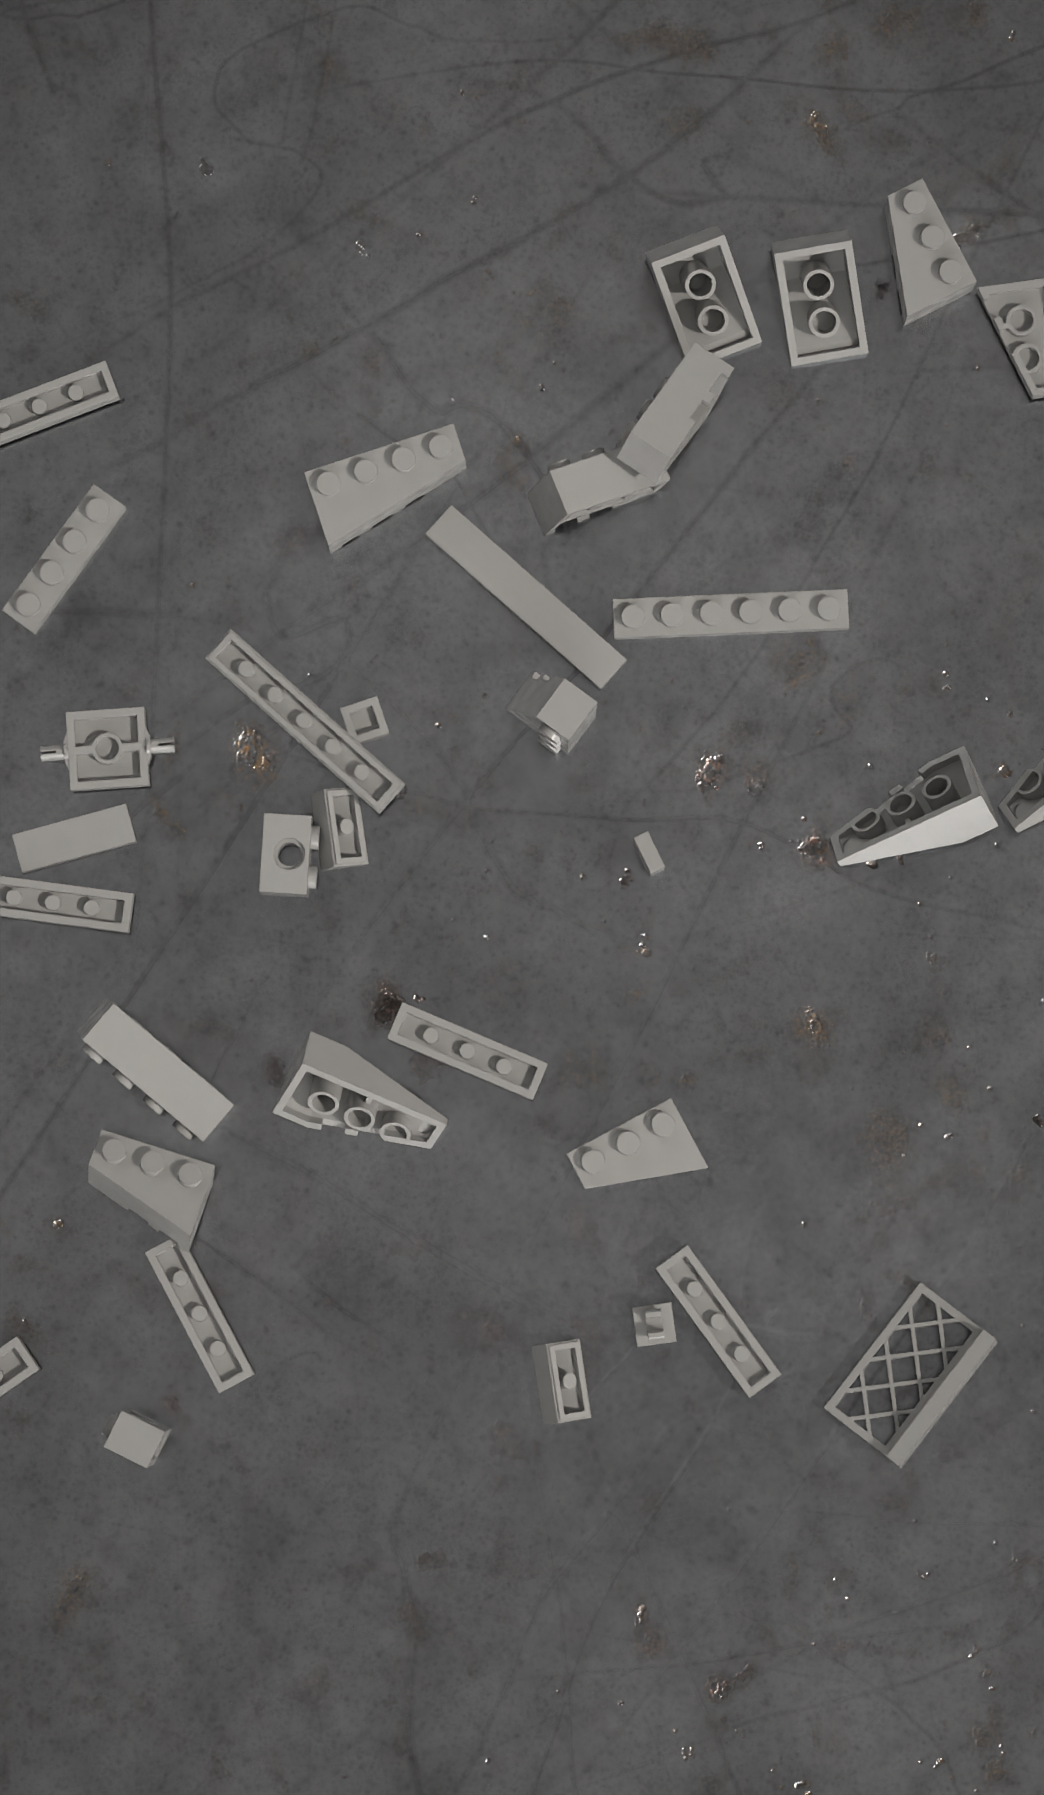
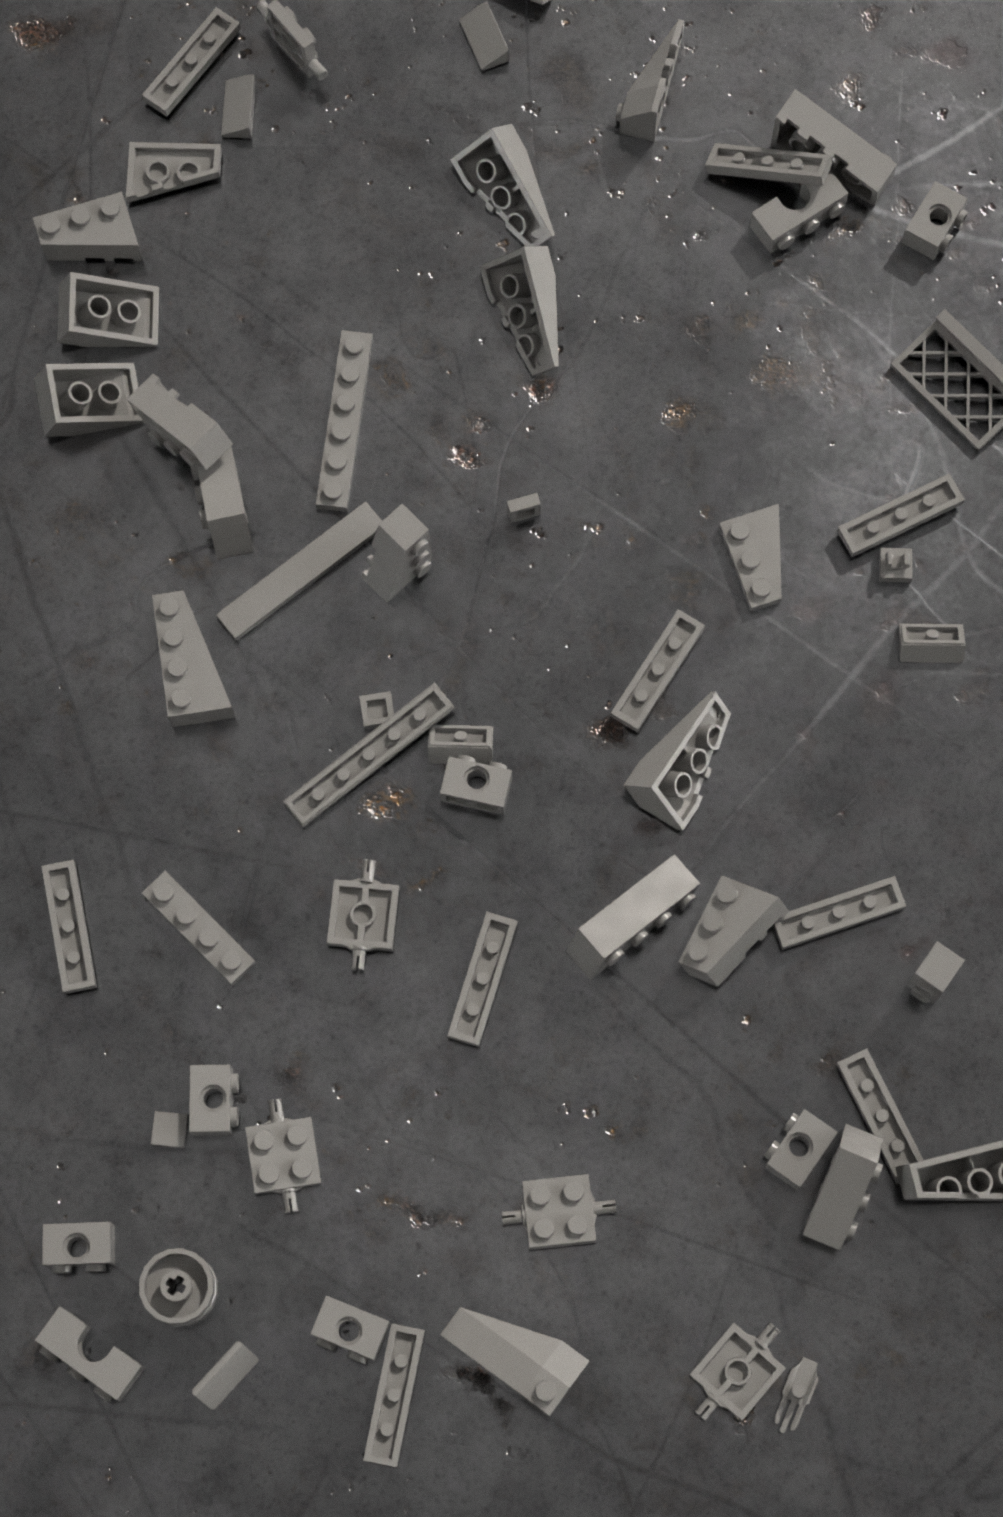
camera: 80 degrees left, 10 degrees down
light grey tile [12,804,137,874] -> none

